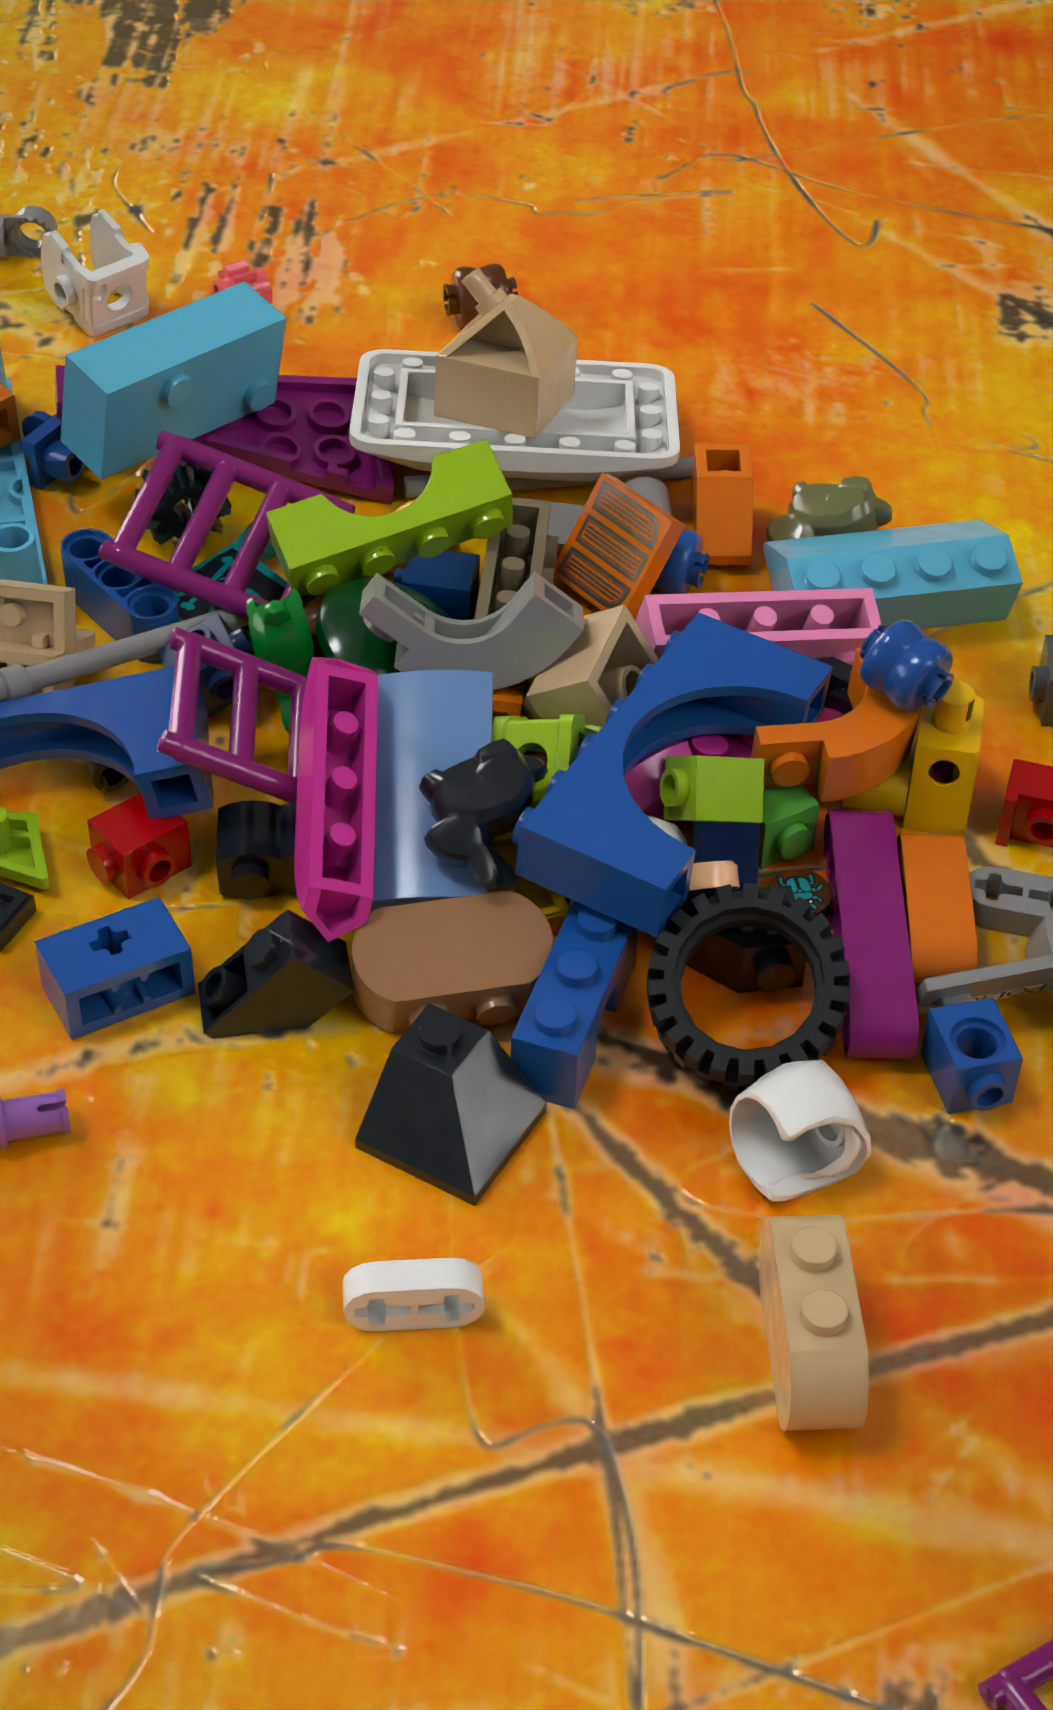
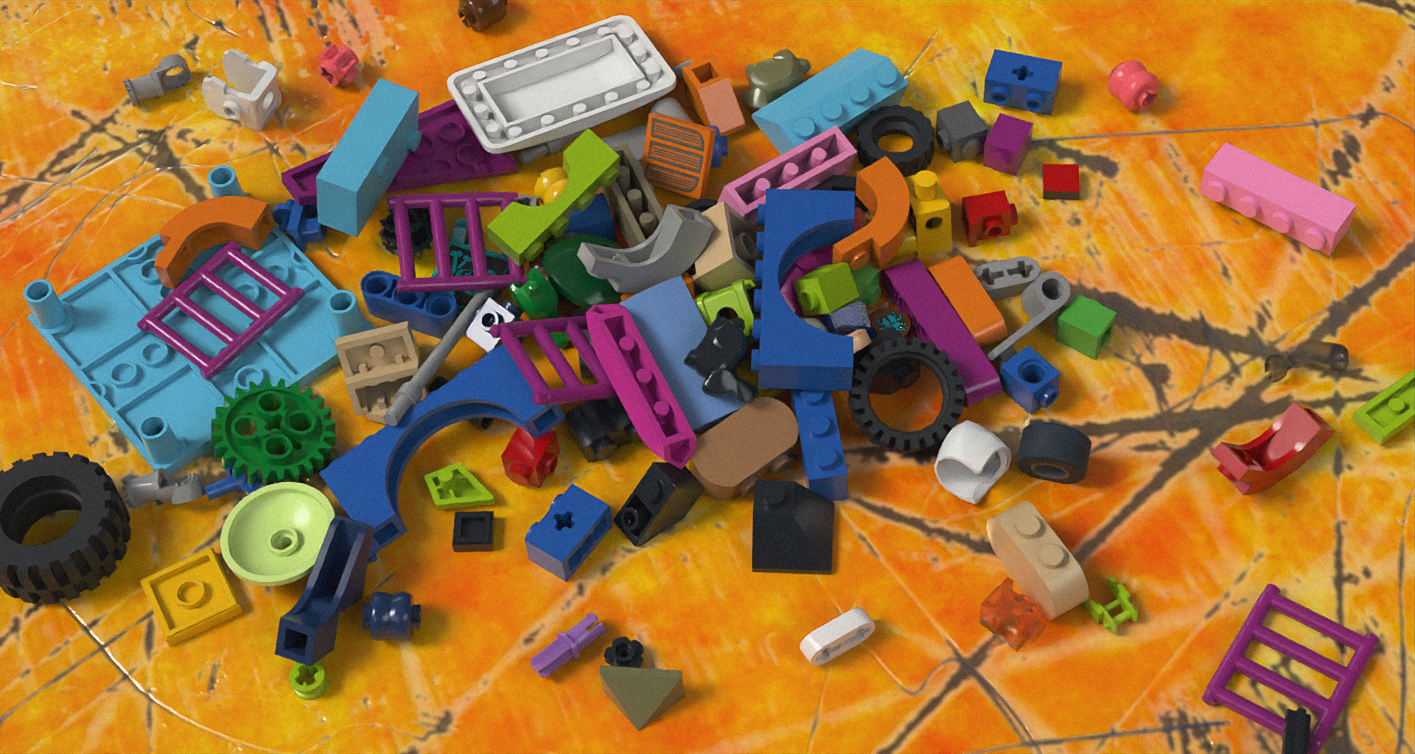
camera: 20 degrees left, 10 degrees up
tan piece [434,267,578,439] -> none
blue piece [859,619,954,712] -> none
none -> olive slope [599,665,685,731]
none -> black plate [604,637,644,668]
none -> black tyre [857,105,934,177]
none -> clear orange brick [979,577,1046,652]
none -> black wheel [1016,422,1092,484]
none -> lime piece [1081,576,1139,634]

